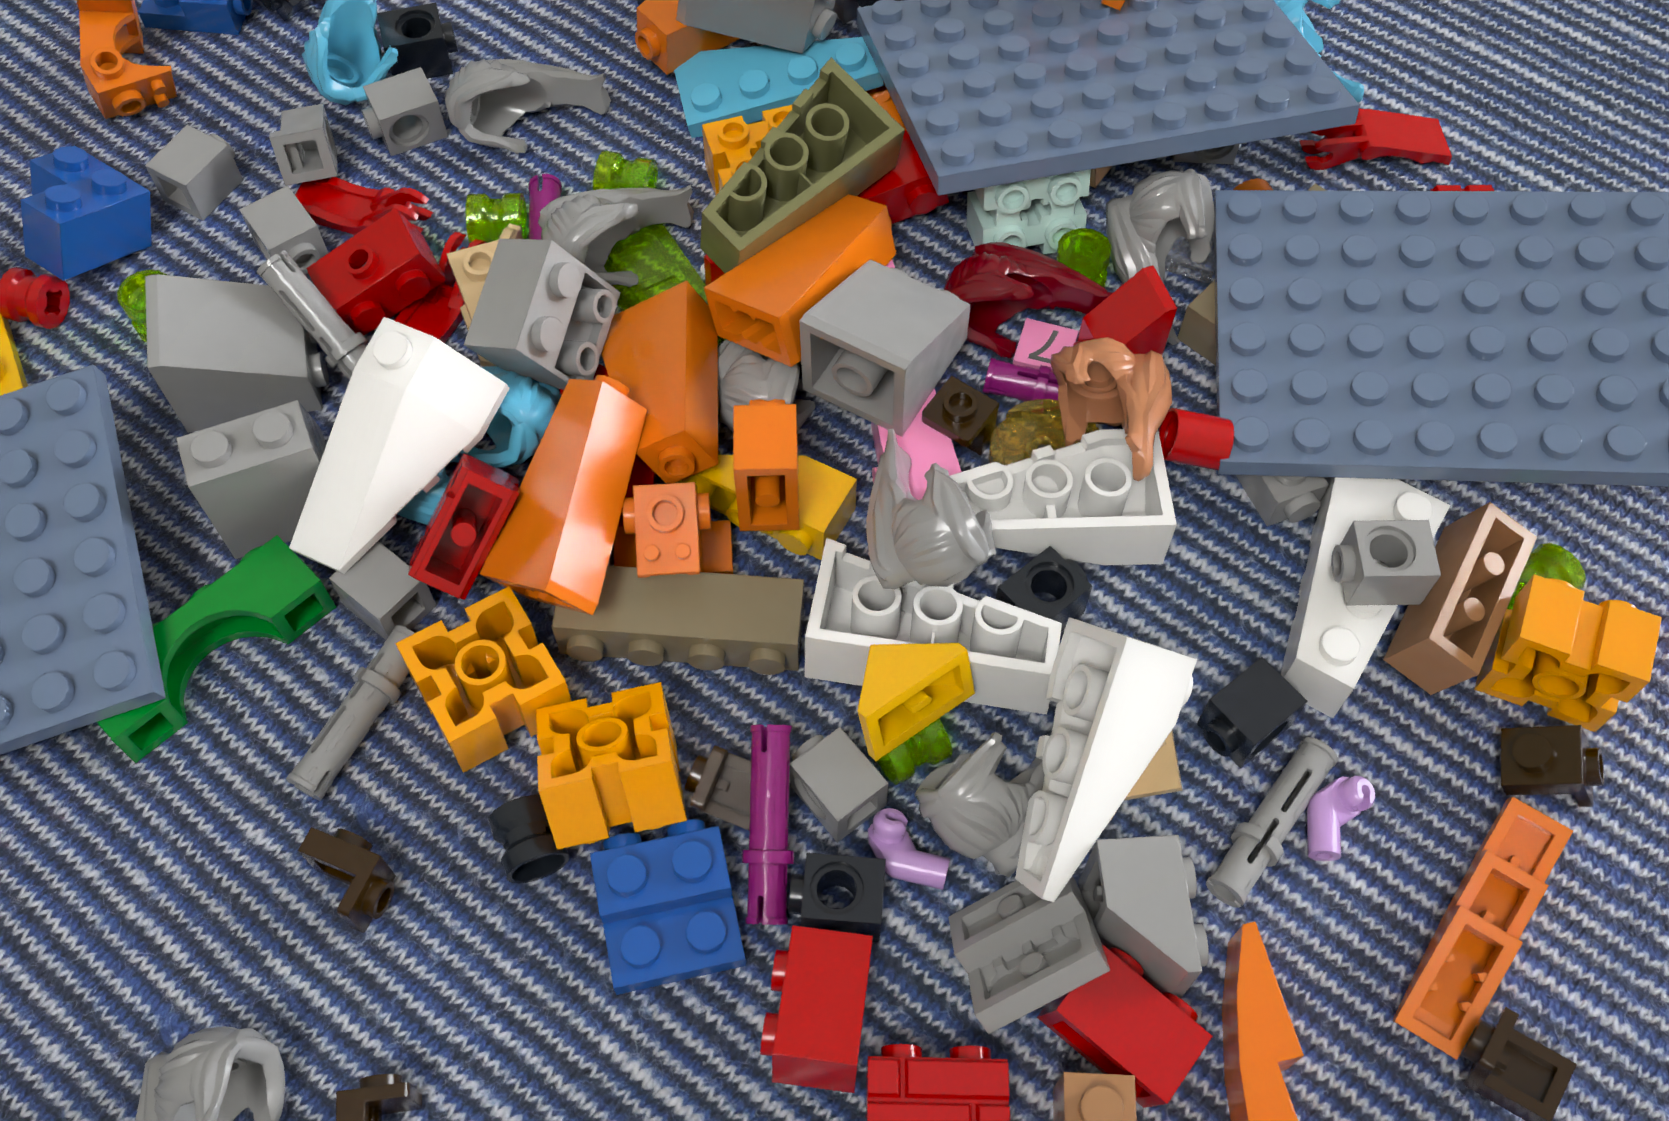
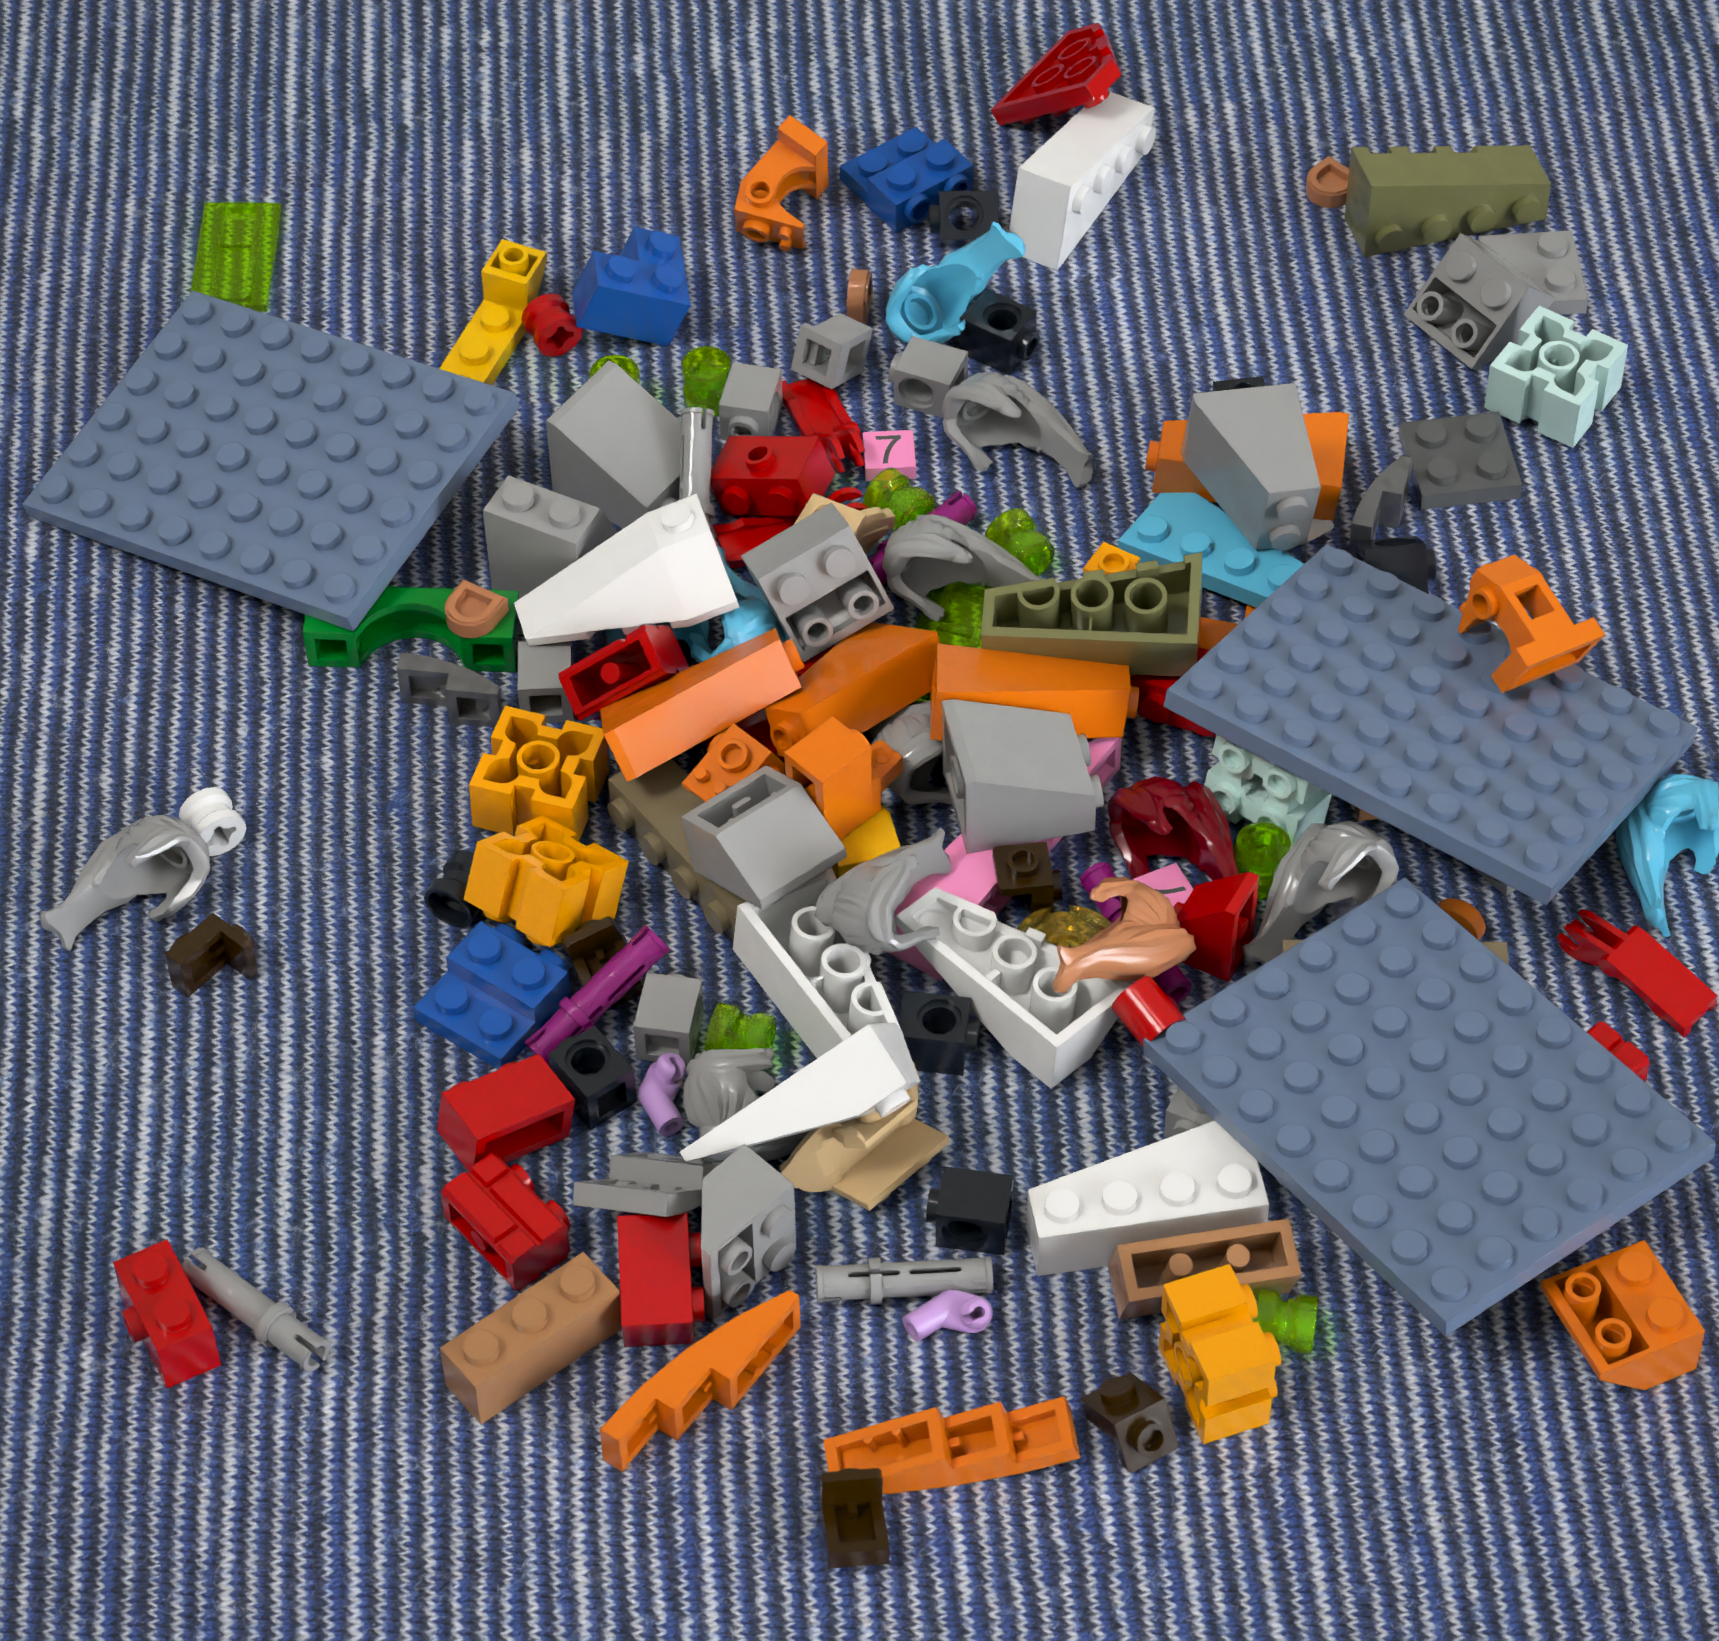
camera: 50 degrees right, 10 degrees down
light grey brick [145,125,243,221] -> none
light grey pin [286,625,414,801] -> none
dark brown bracket [298,827,396,933] -> none
yellow slope [857,643,975,761] -> none
light grey brick [1331,520,1441,606] -> none
none -> white wheel [179,787,246,856]
none -> flat silver slope [397,652,502,728]
none -> nougat tile [445,579,509,638]
none -> clear neon green wheel [681,346,731,416]
none -> light grey slope [681,765,847,910]
none -> nougat tile [847,268,873,325]
none -> bright pink tile [863,430,916,481]

